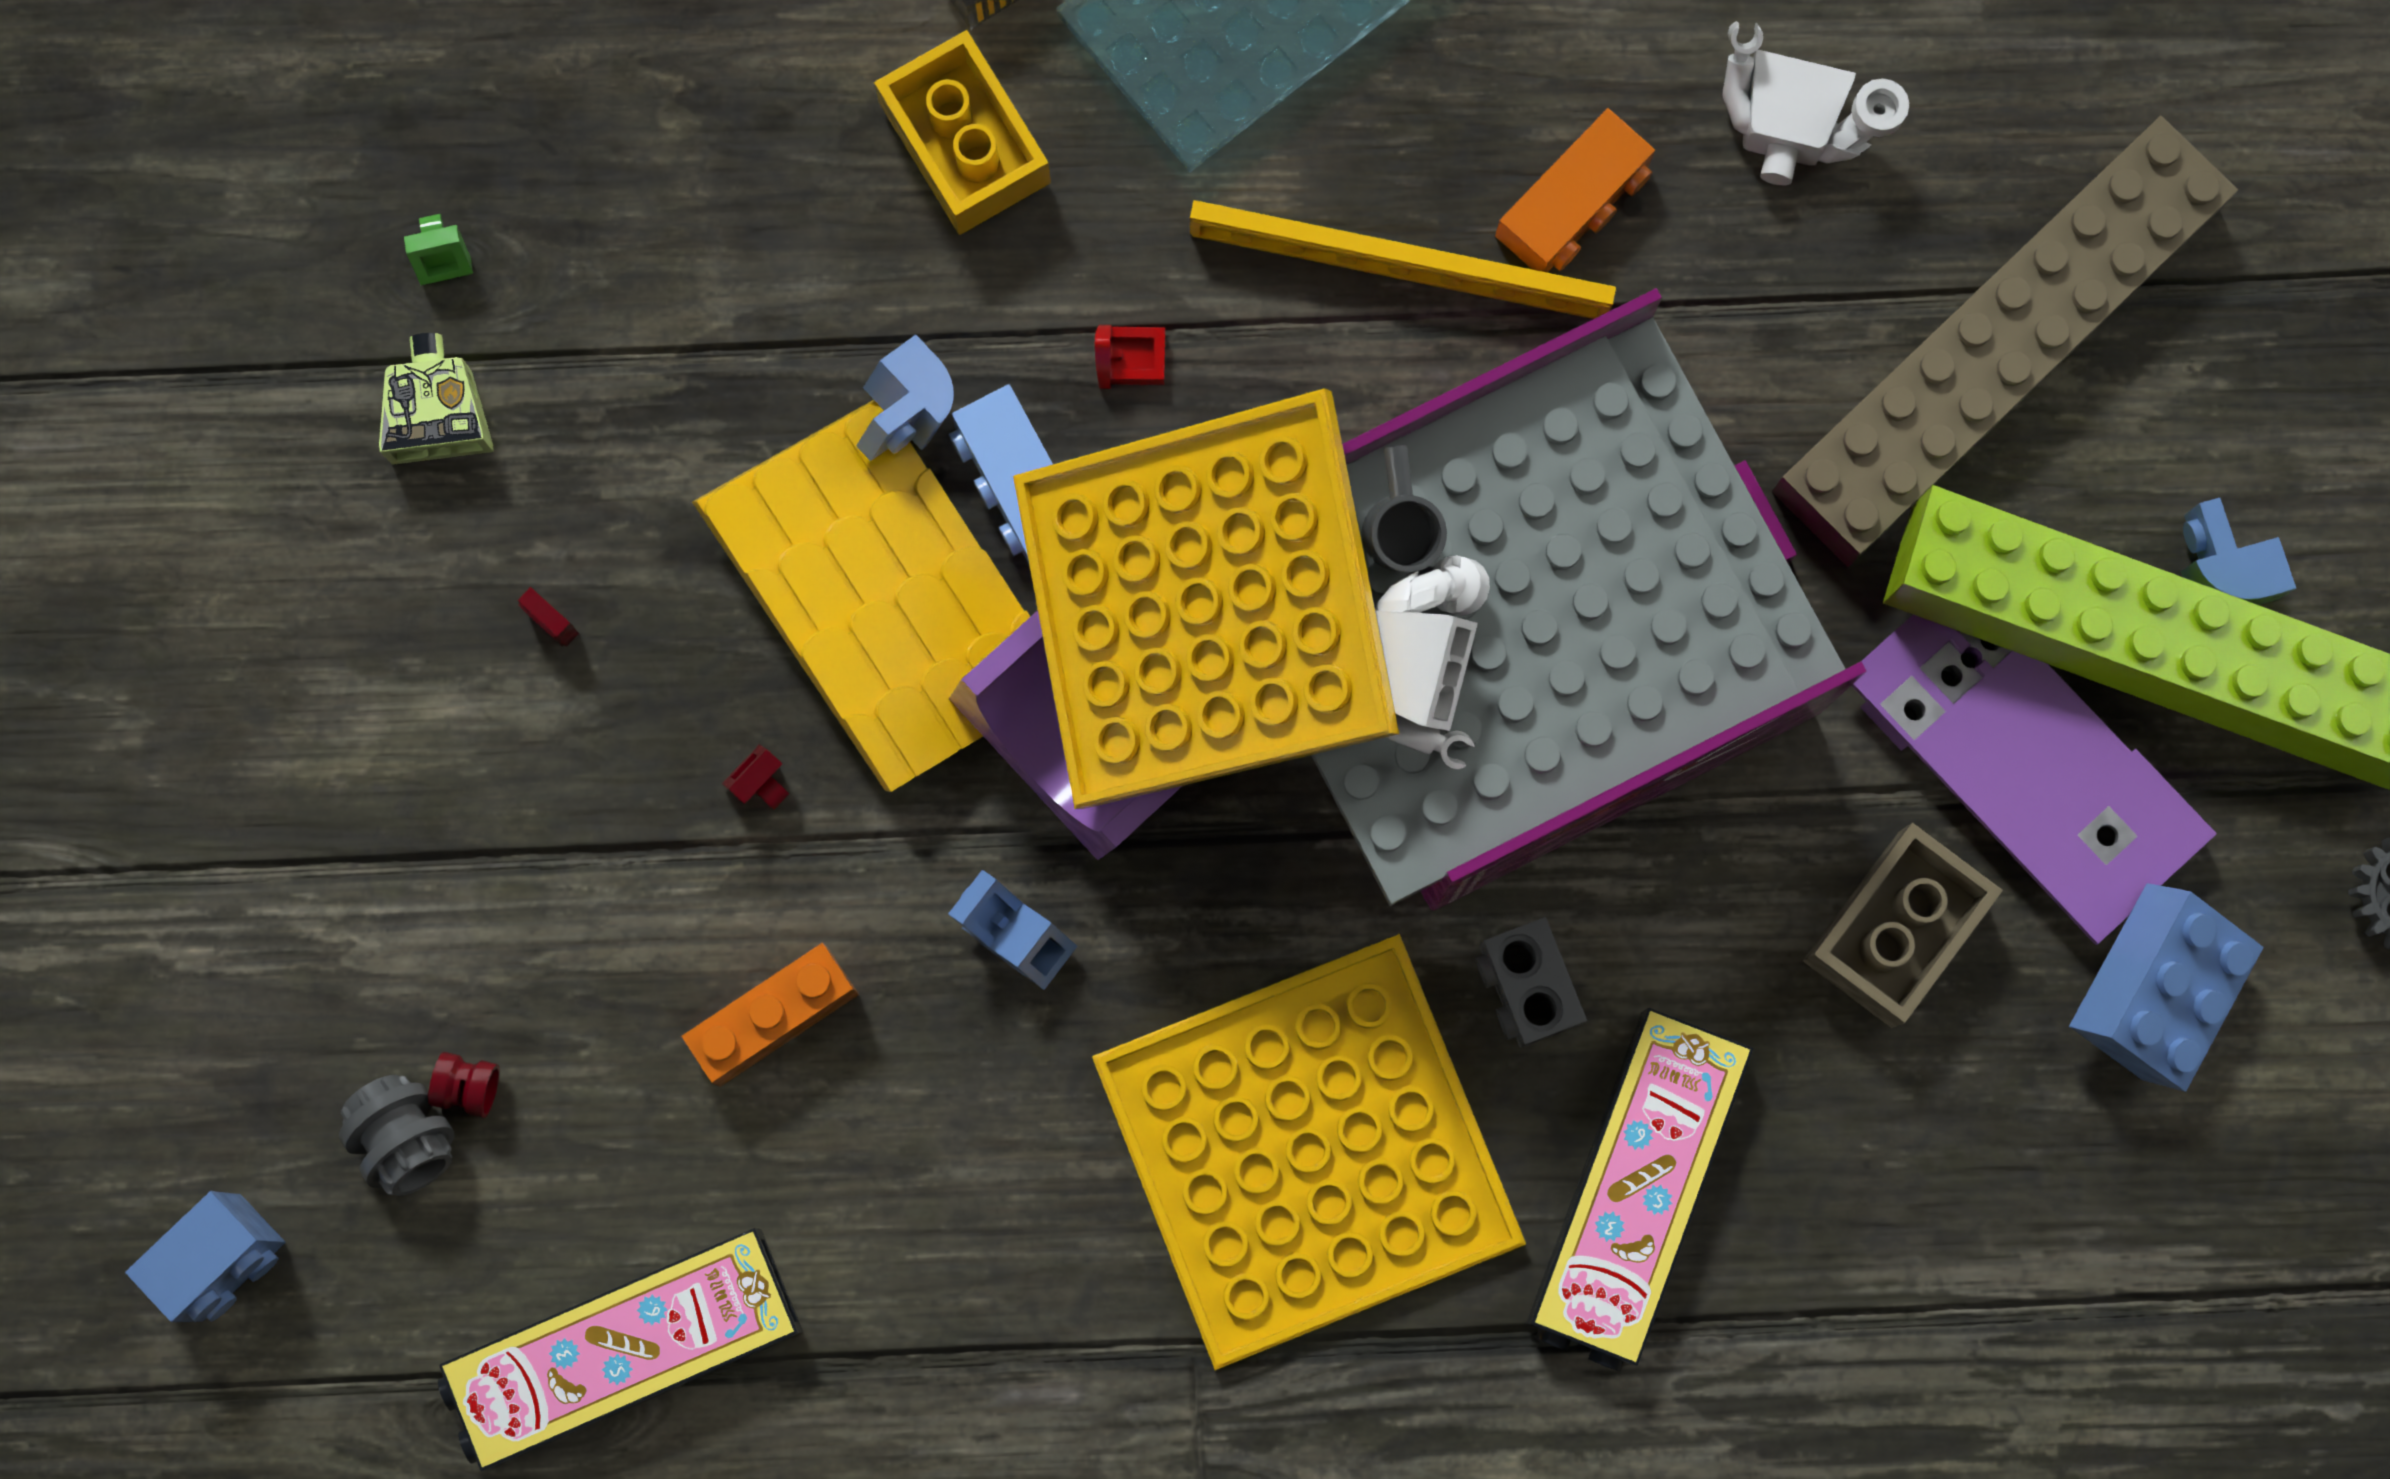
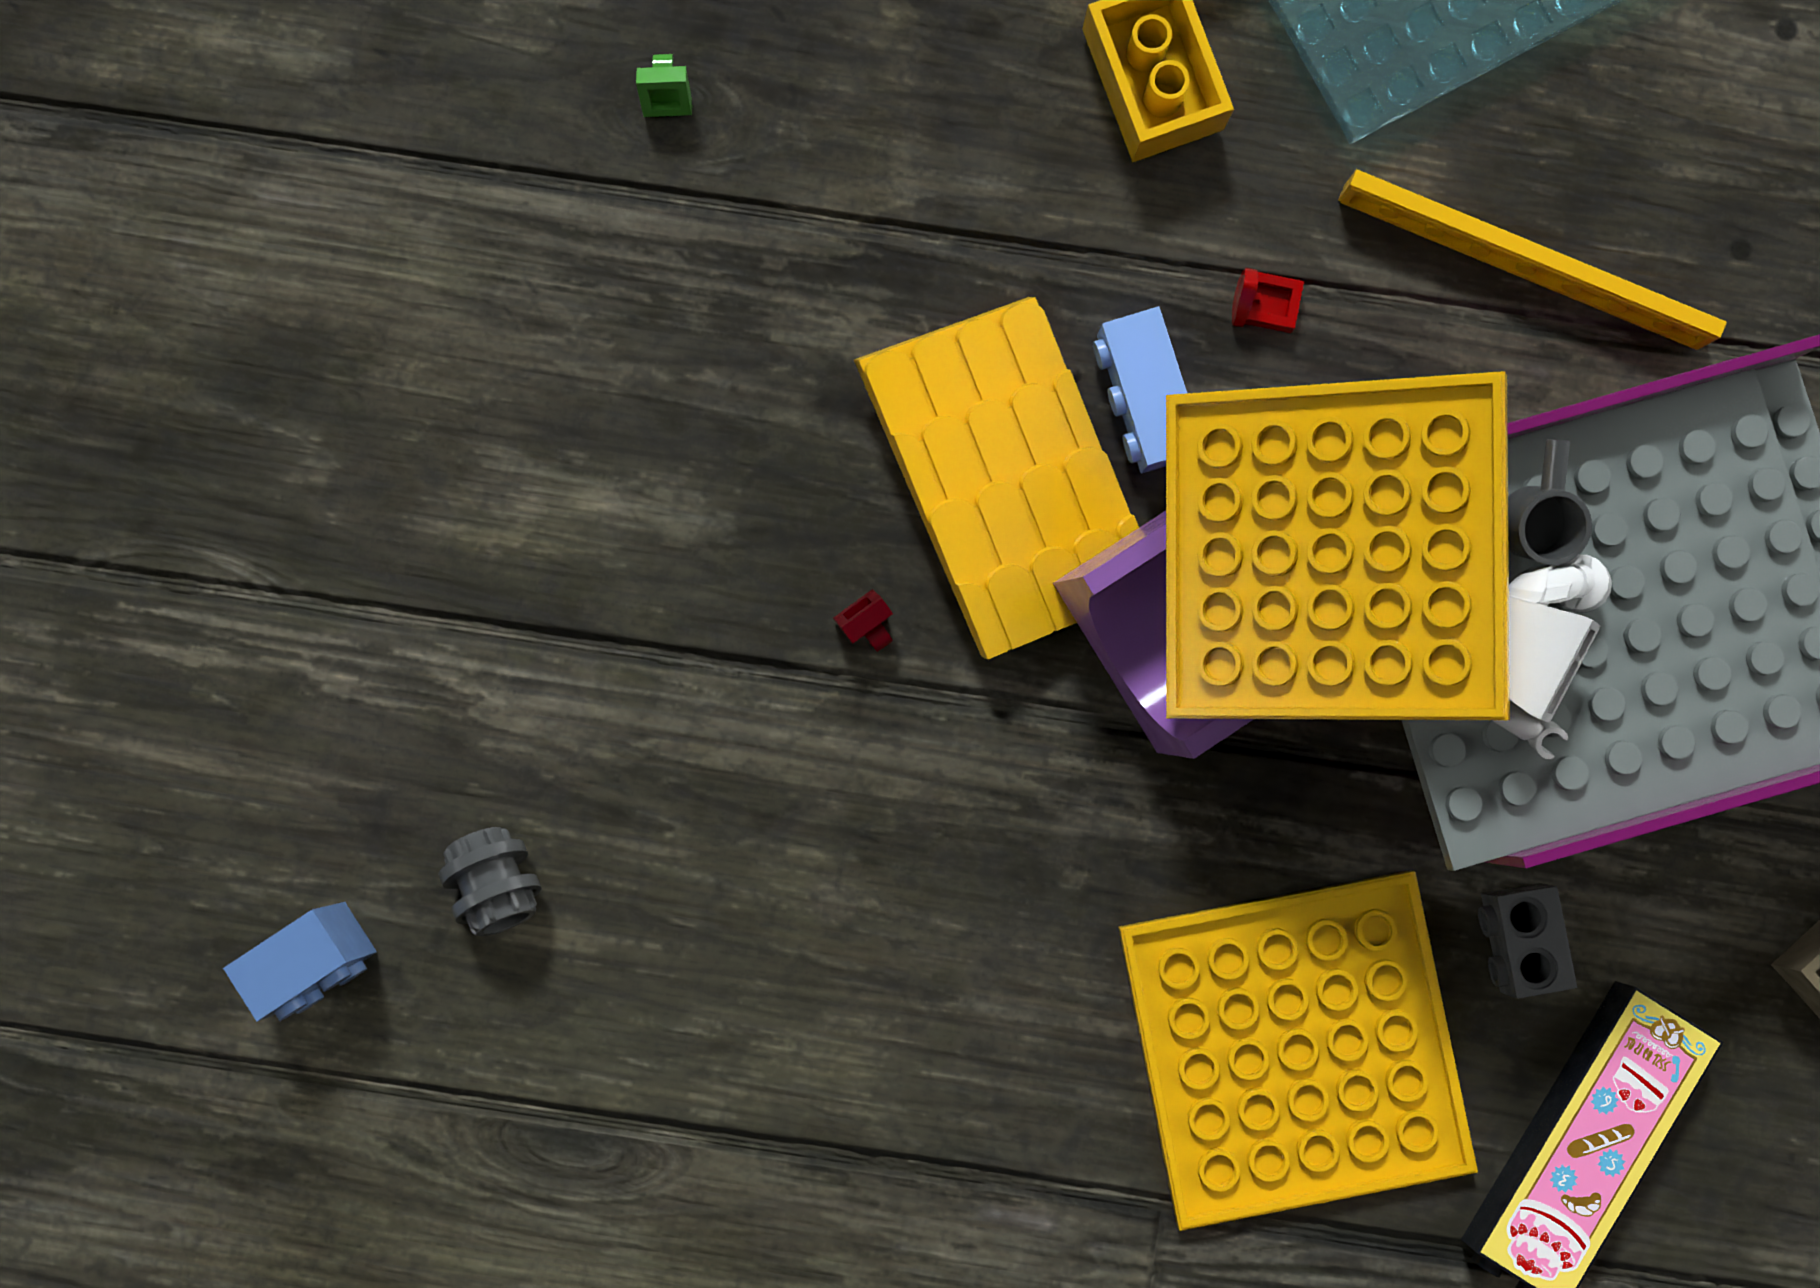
camera: 10 degrees right, 5 degrees up
torso [379,333,494,465] -> none
dark red wheel [428,1052,500,1118] -> none
brick [438,1228,803,1471] -> none
dark red tile [517,587,579,647] -> none
orange brick [681,942,859,1087] -> none
medium blue brick [856,335,954,461] -> none
medium blue brick [948,870,1077,990] -> none
orange brick [1495,108,1655,273] -> none

